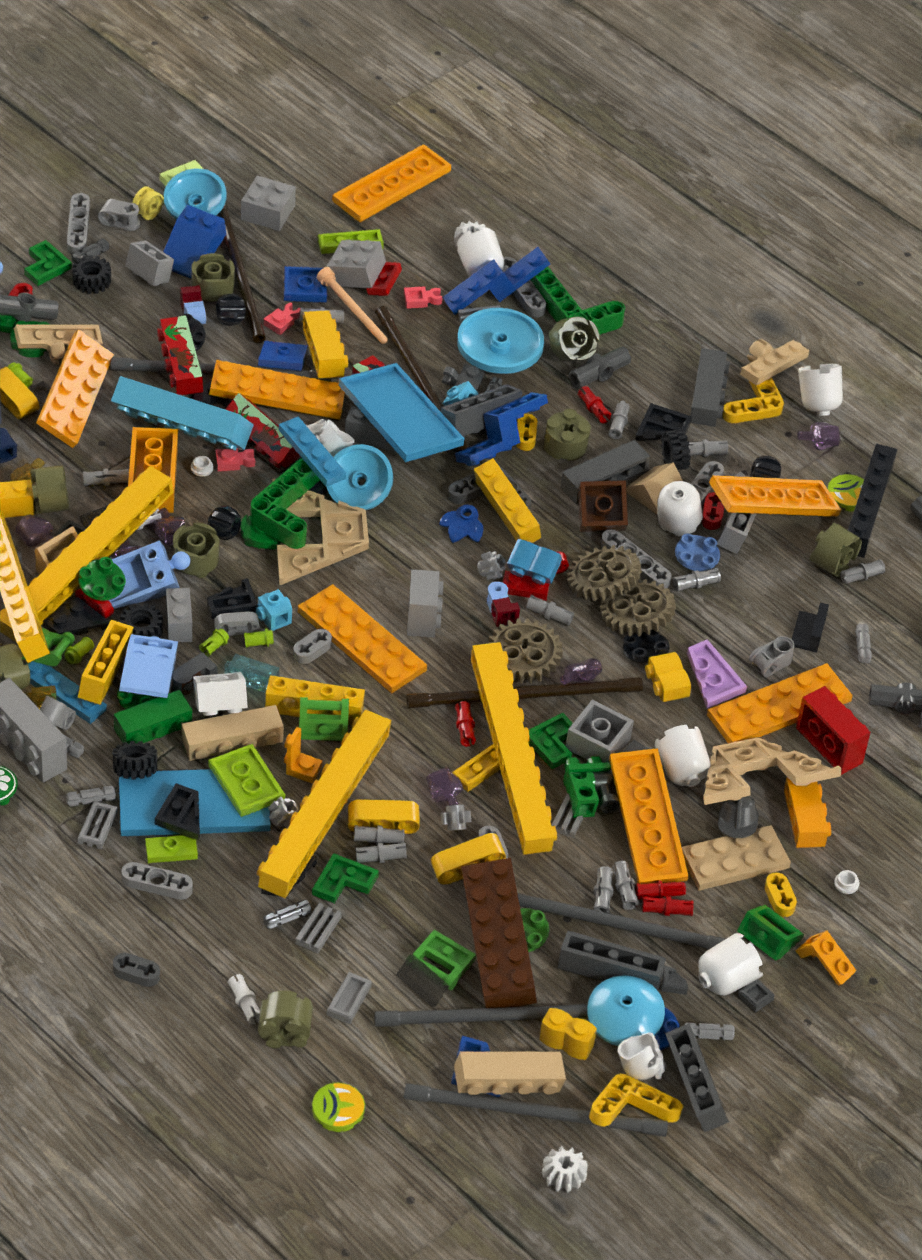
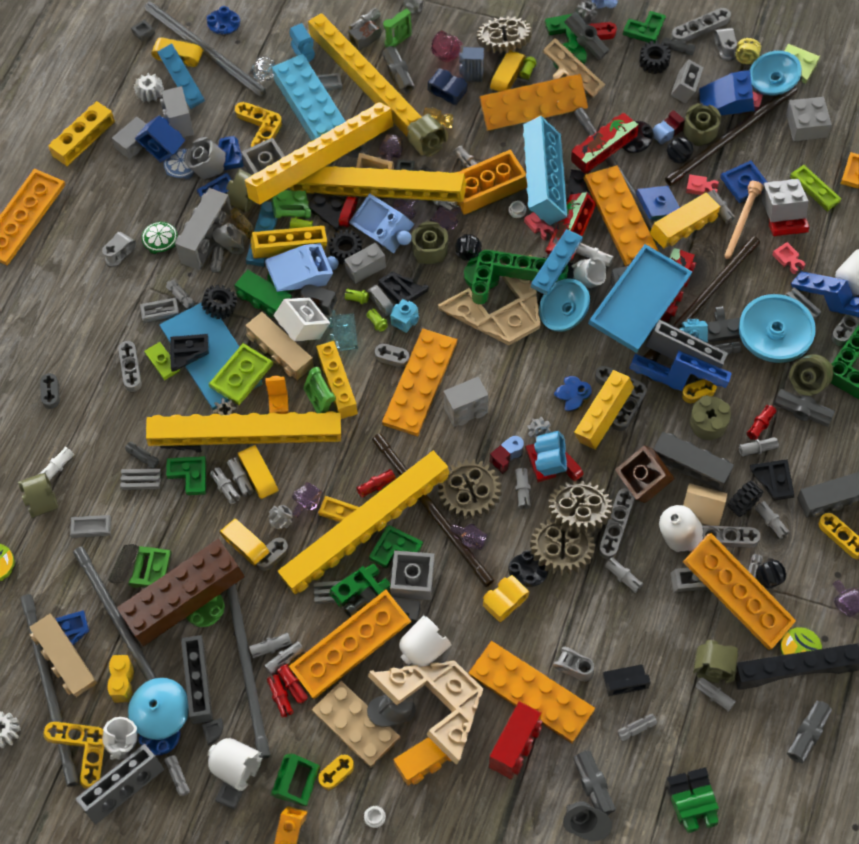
camera: 70 degrees right, 15 degrees up
green dish [78,557,126,601] -> none
medium blue dish [675,534,720,571] -> none
lavender wing [687,639,747,709] -> none

